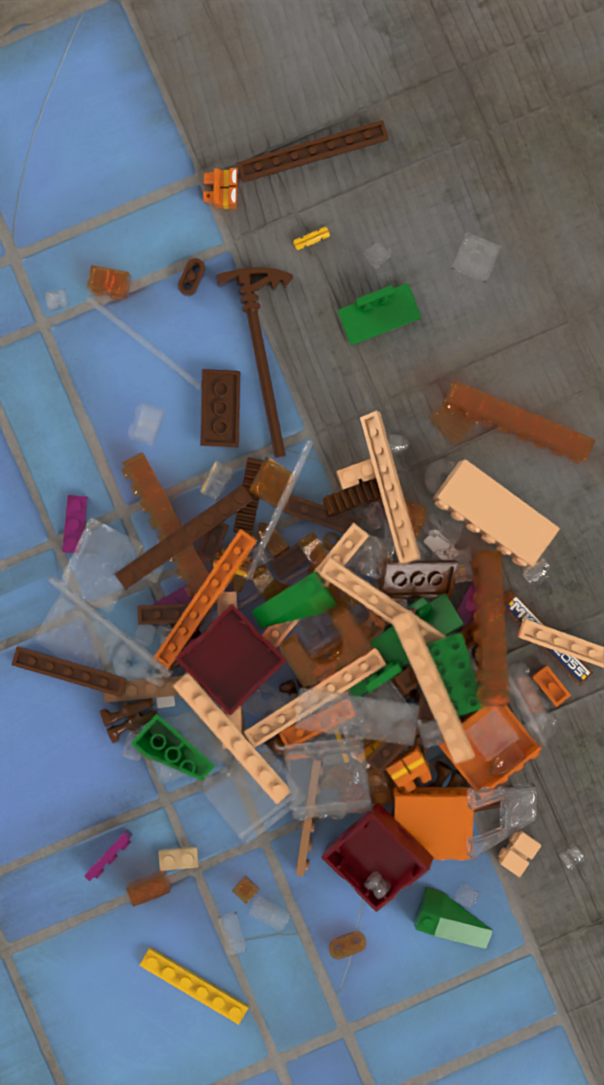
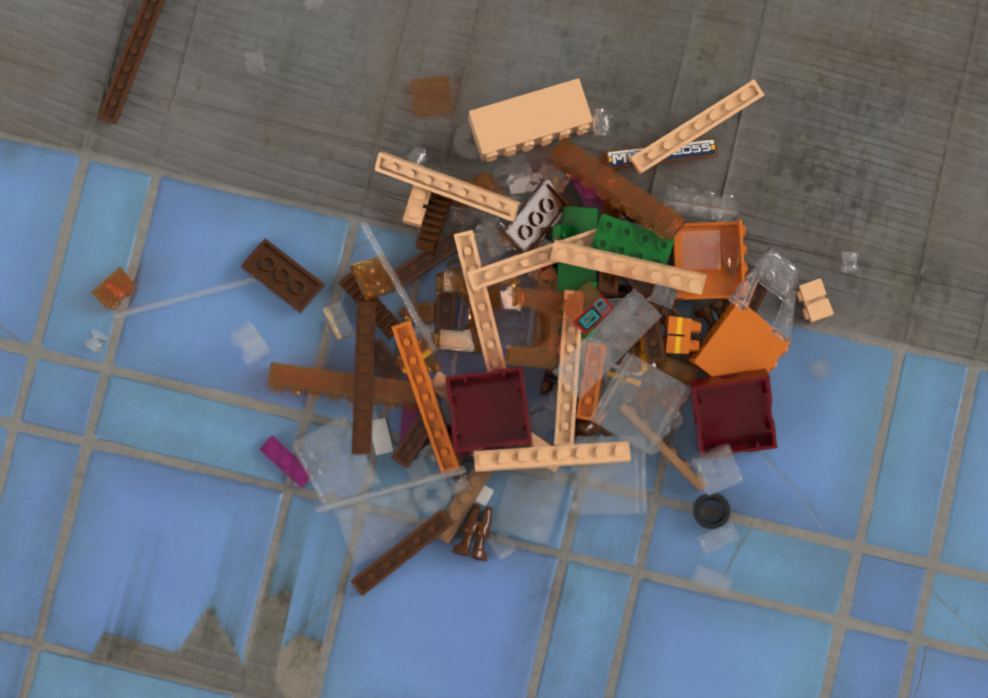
camera: 45 degrees left, 5 degrees down
magenta plate [84,830,132,881] -> none
clear orange brick [126,871,172,907] -> none
green wedge [130,714,215,781] -> none
yellow plate [139,947,249,1025] -> none
tan plate [158,846,199,871] -> none
reddish brown plate [178,258,205,296] -> none
orange hips [203,168,238,210] -> none
reddish brown piece [216,267,293,458] -> none
clear orange plate [232,875,260,904] -> none
green wedge [251,570,337,628] -> none
yellow axle [293,227,330,250] -> none
clear orange plate [329,931,367,959] -> none
green bracket [338,283,421,346] -> none
clear wheel [364,871,391,899] -> none
green wedge [413,887,492,949] -> none
clear orange brick [442,380,595,464] -> none
orange plate [531,665,571,707] -> none
none -> white sticker [372,418,393,455]
none -> slope [559,280,614,335]
none -> clear brick [690,444,744,496]
none -> black tyre [693,493,730,529]

